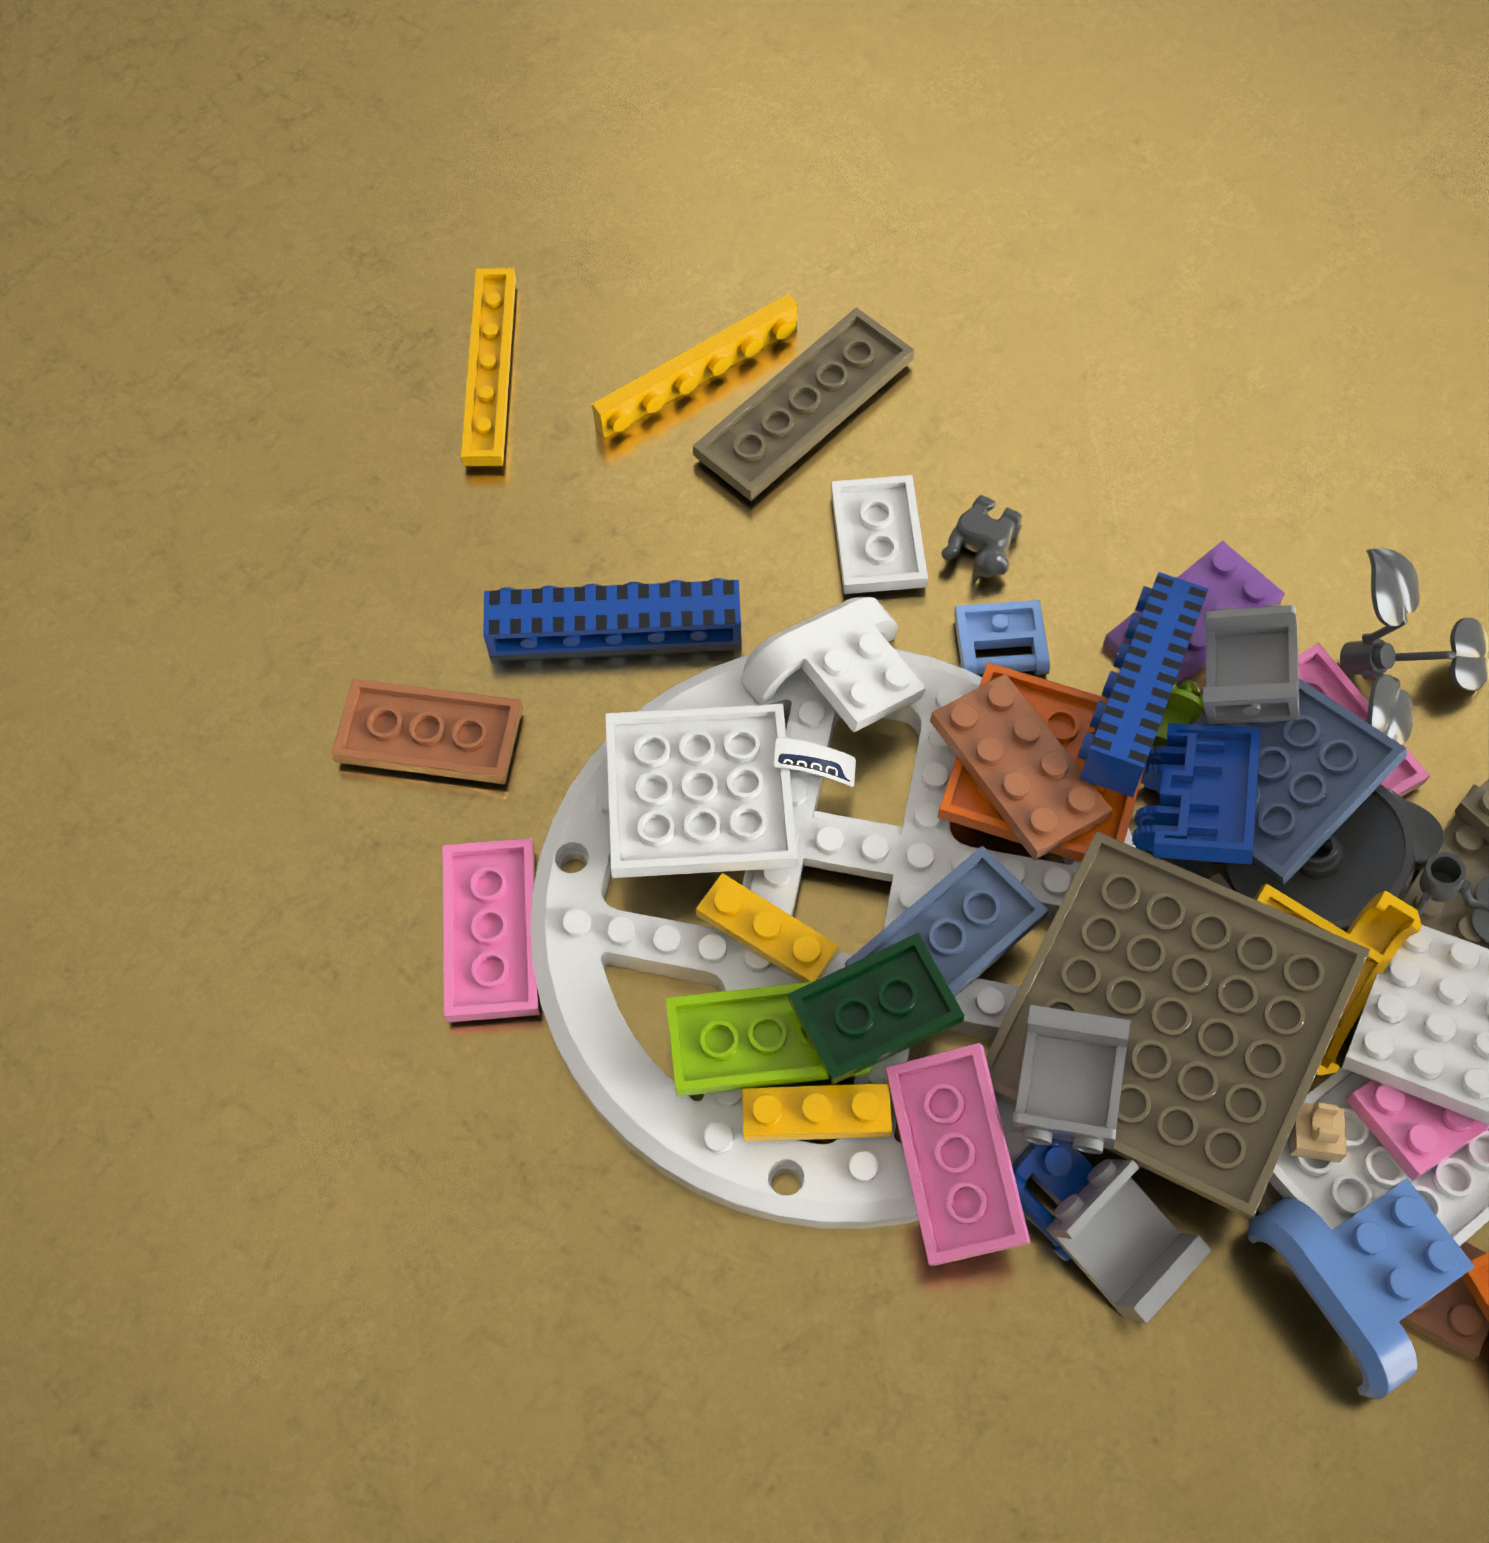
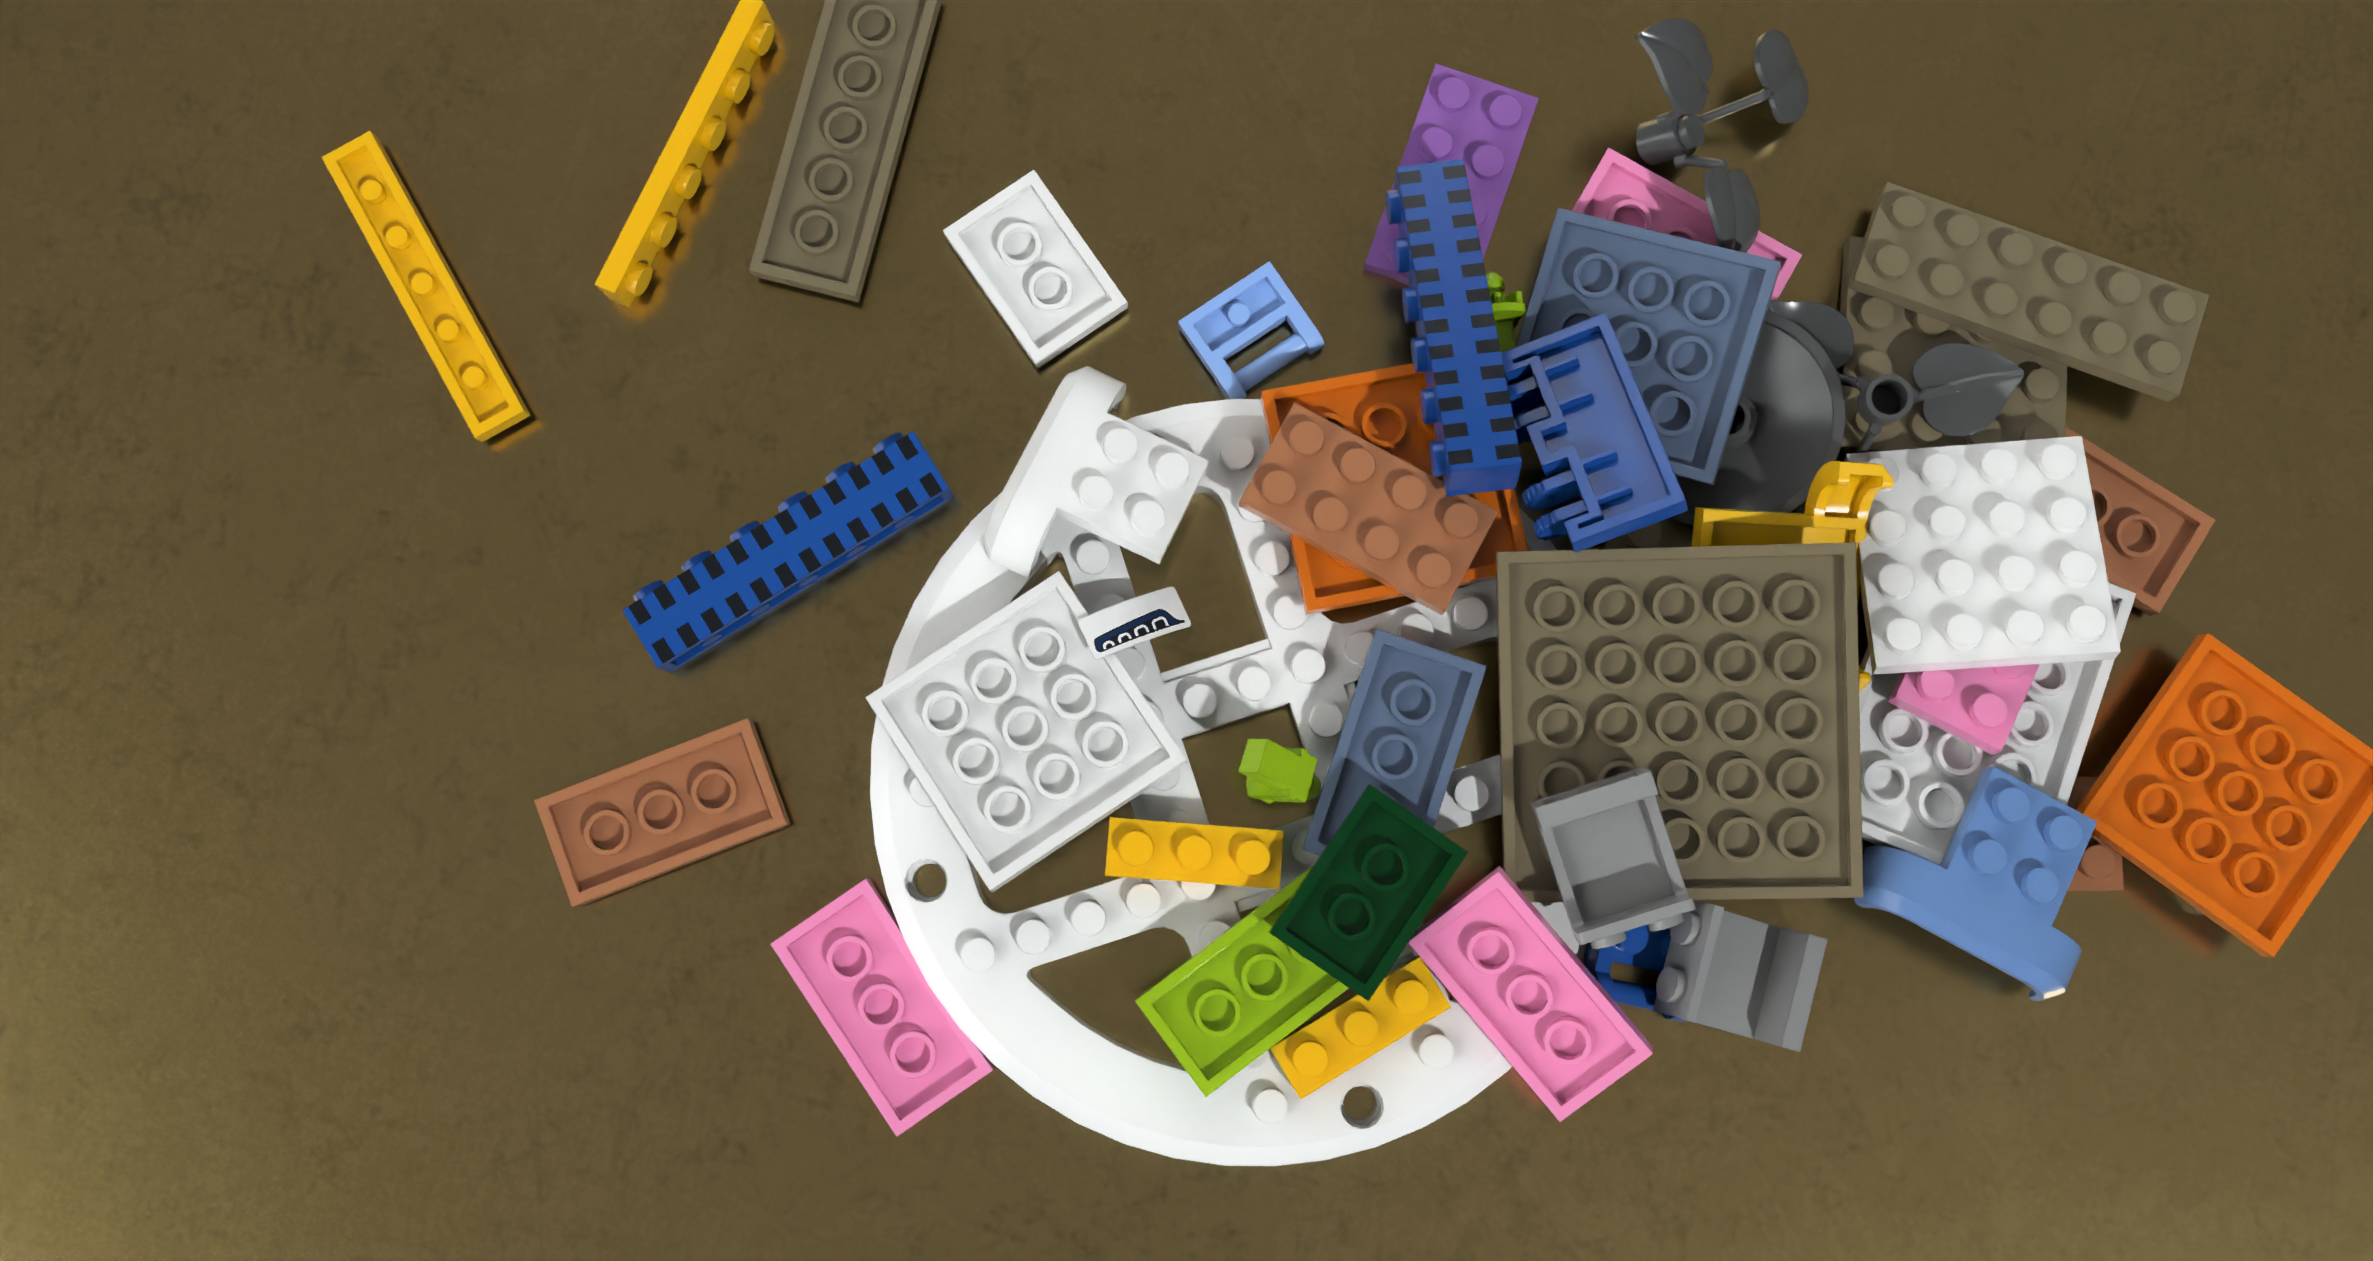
camera: 30 degrees left, 20 degrees up
dark grey animal [941,495,1022,581] -> none
light grey panel [1203,604,1300,725] -> none
tan tile [1289,1102,1347,1163] -> none
none -> lime piece [1238,739,1321,804]

